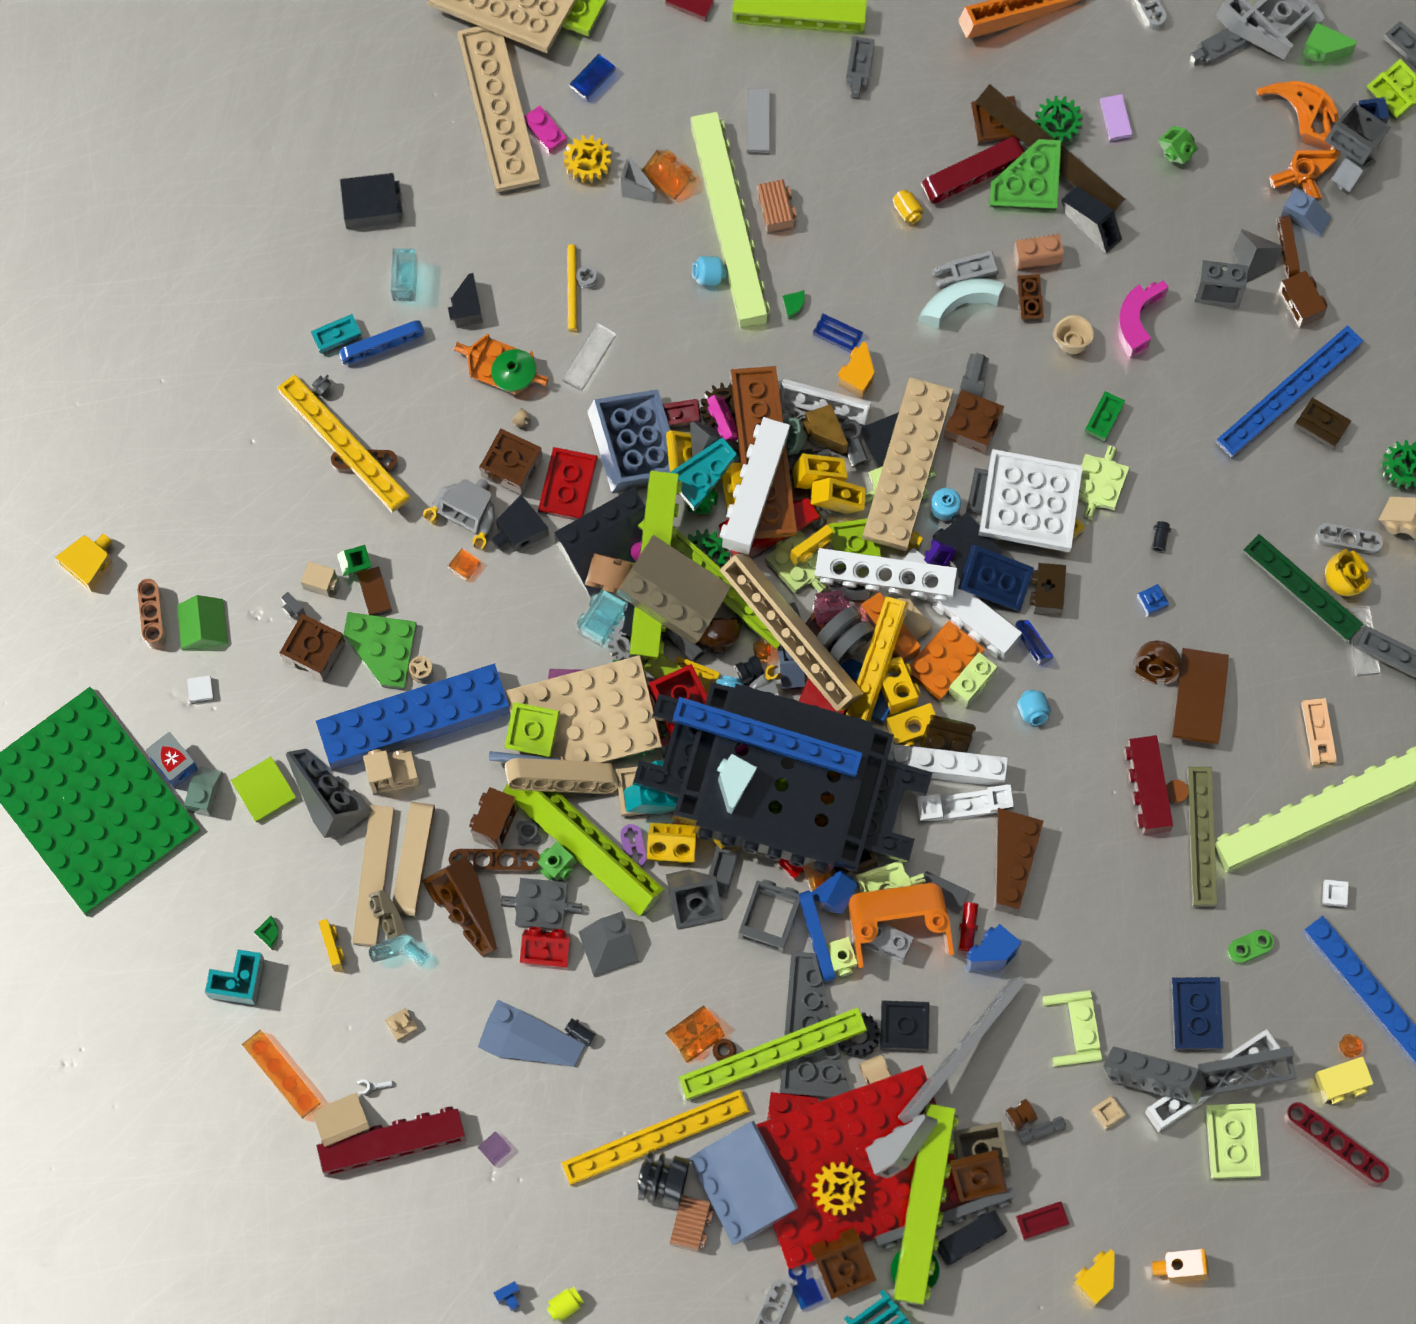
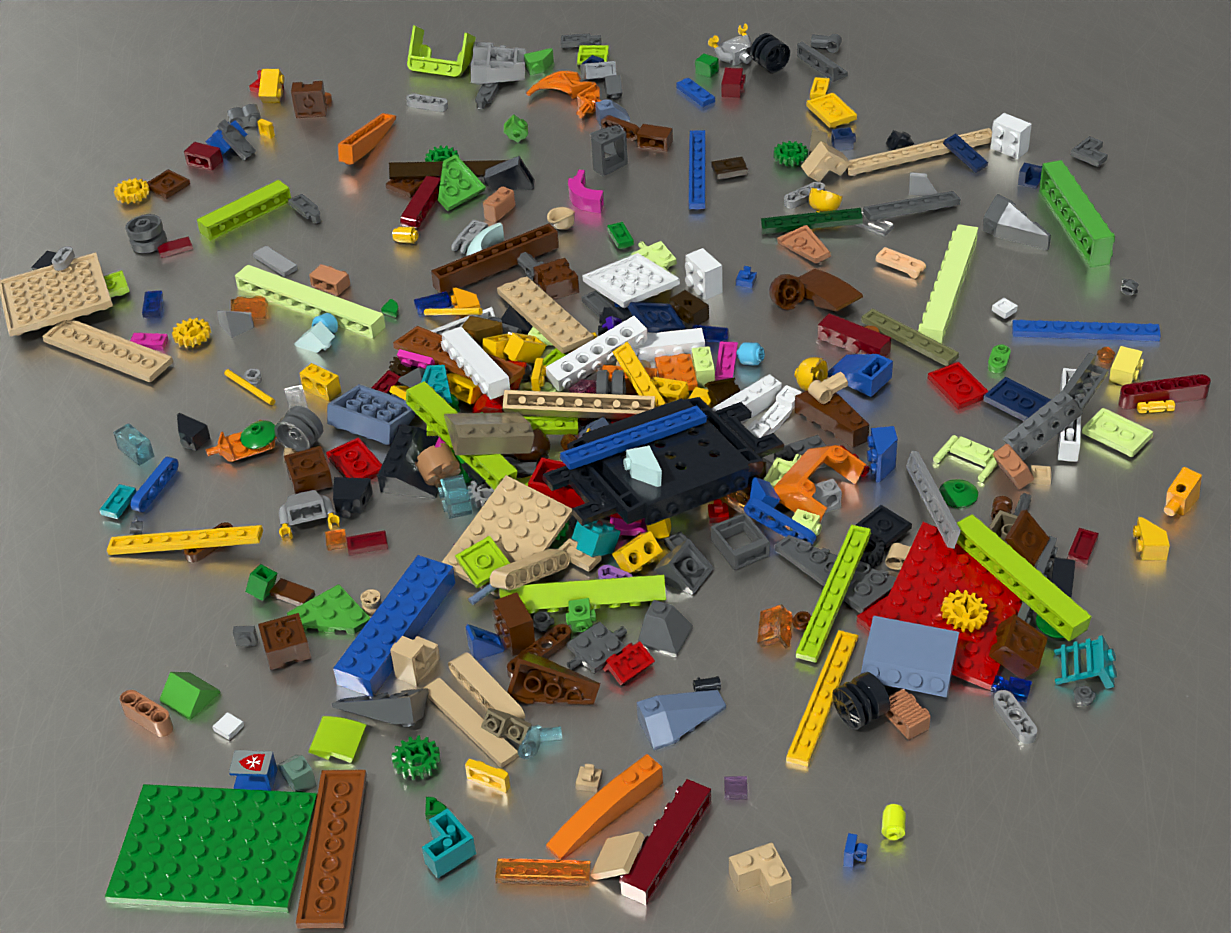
camera: 45 degrees left, 30 degrees down
yellow torso [55,533,113,591] -> none
tan brick [301,561,339,597] -> none
black brick [340,173,403,229] -> none
white hand [357,1080,392,1096] -> none
light grey slope [866,1114,938,1179] -> none
medium azure head [931,488,961,521] -> none
reddish brown slope [1017,274,1044,320] -> none
lavender tile [1100,94,1132,141] -> none
black pin [1151,521,1171,552] -> none
none -> dark grey wheel [274,406,324,452]
none -> light aqua slope [294,321,335,353]
none -> dark orange plate [296,770,367,929]
none -> yellow brick [299,363,341,402]
none -> dark red tile [346,530,388,555]
none -> green gear [392,735,441,780]
none -> yellow bar [424,308,483,316]
none -> reddish brown brick [431,223,559,295]
none -> blue slope [466,624,505,661]
none -> orange slope [546,754,663,861]
none -> white brick [685,248,723,300]
none -> dark pink plate [715,341,738,381]
none -> tan brick [729,843,792,903]
none -> dark grey hinge [774,435,826,461]
none -> nougat wing [777,225,831,264]
none -> yellow cylinder [794,357,828,391]
none -> tan piece [808,372,848,404]
none -> blue slope [828,354,893,397]
none -> red tile [928,362,988,410]
none -> green dish [939,479,978,508]
none -> nougat brick [993,444,1034,489]
none -> yellow axle [1137,400,1175,414]

